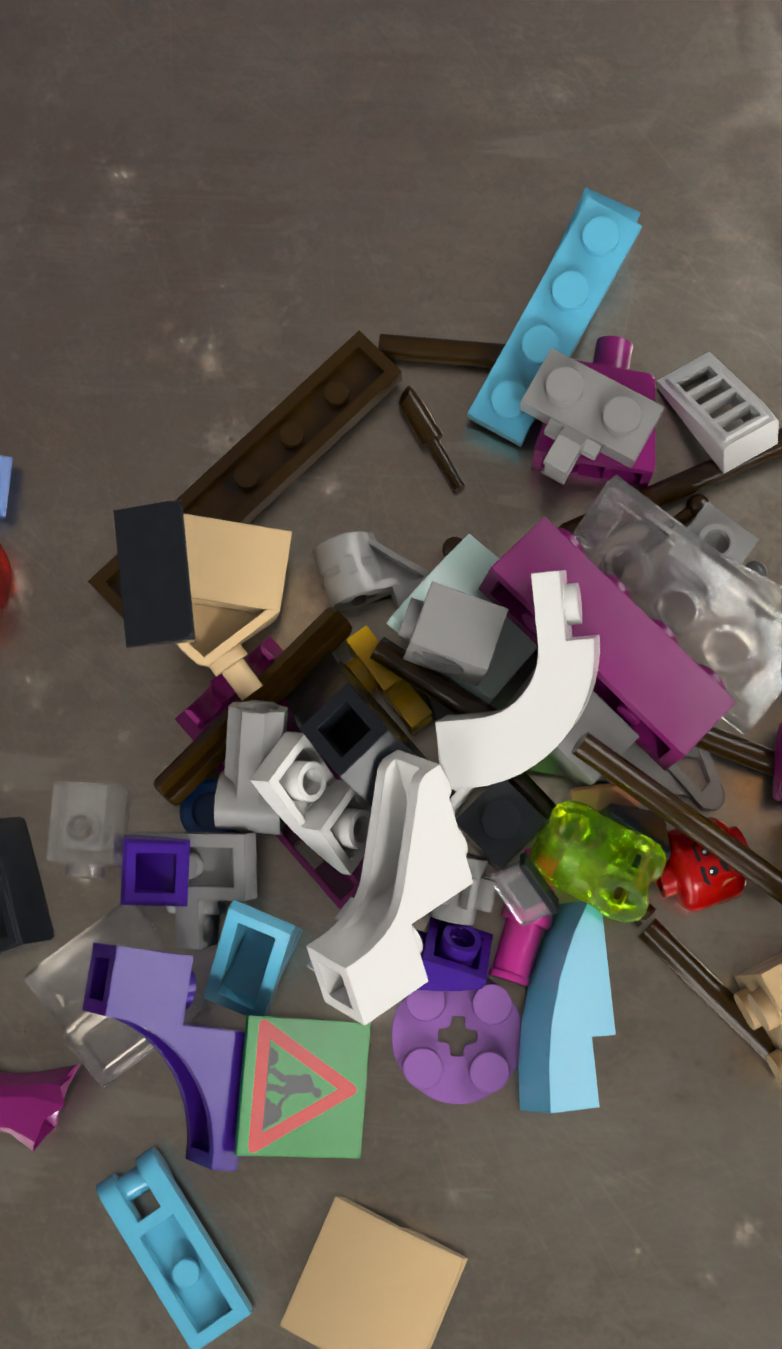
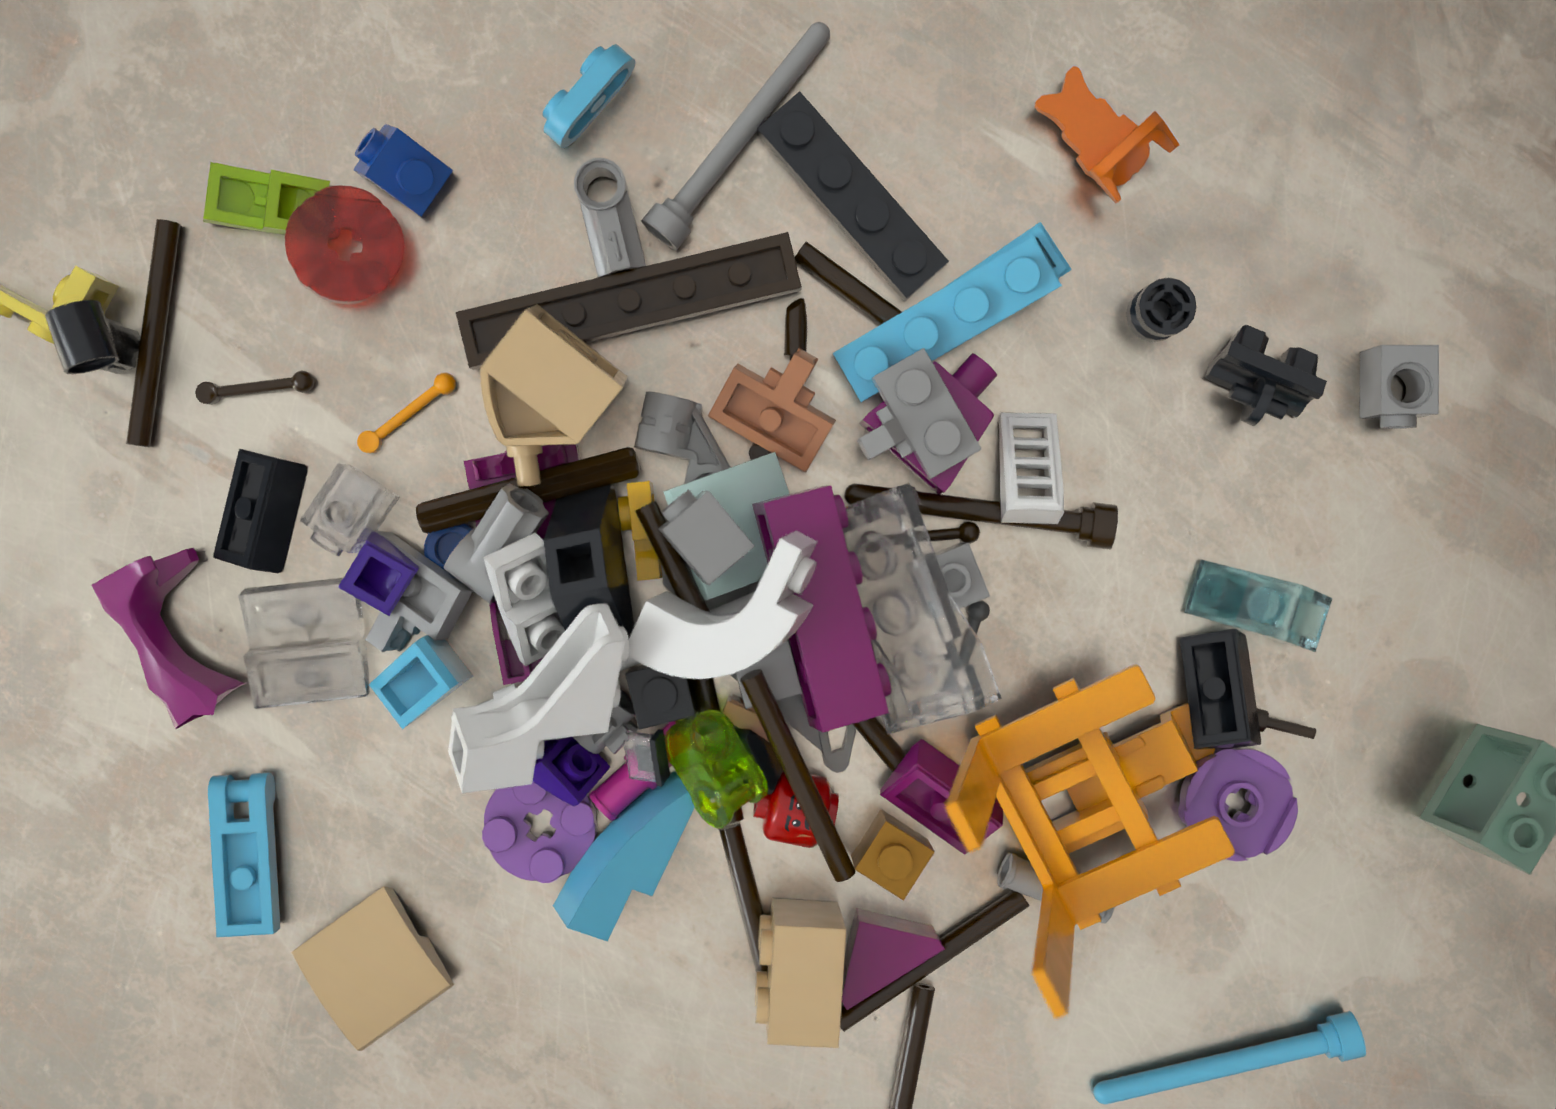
camera: 25 degrees right, 10 degrees up
arch [82,942,245,1172] -> none
black slope [113,500,196,648] -> none
piece [234,1015,371,1159] -> none
none -> light orange hinge [357,373,456,453]
none -> medium azure plate [542,44,636,148]
none -> light grey piece [574,158,646,278]
none -> light grey piece [641,22,830,250]
none -> nougat hinge [708,348,836,472]
none -> black plate [757,91,949,302]
none -> orange hair [1035,66,1180,203]
none -> black wheel [1126,277,1197,342]

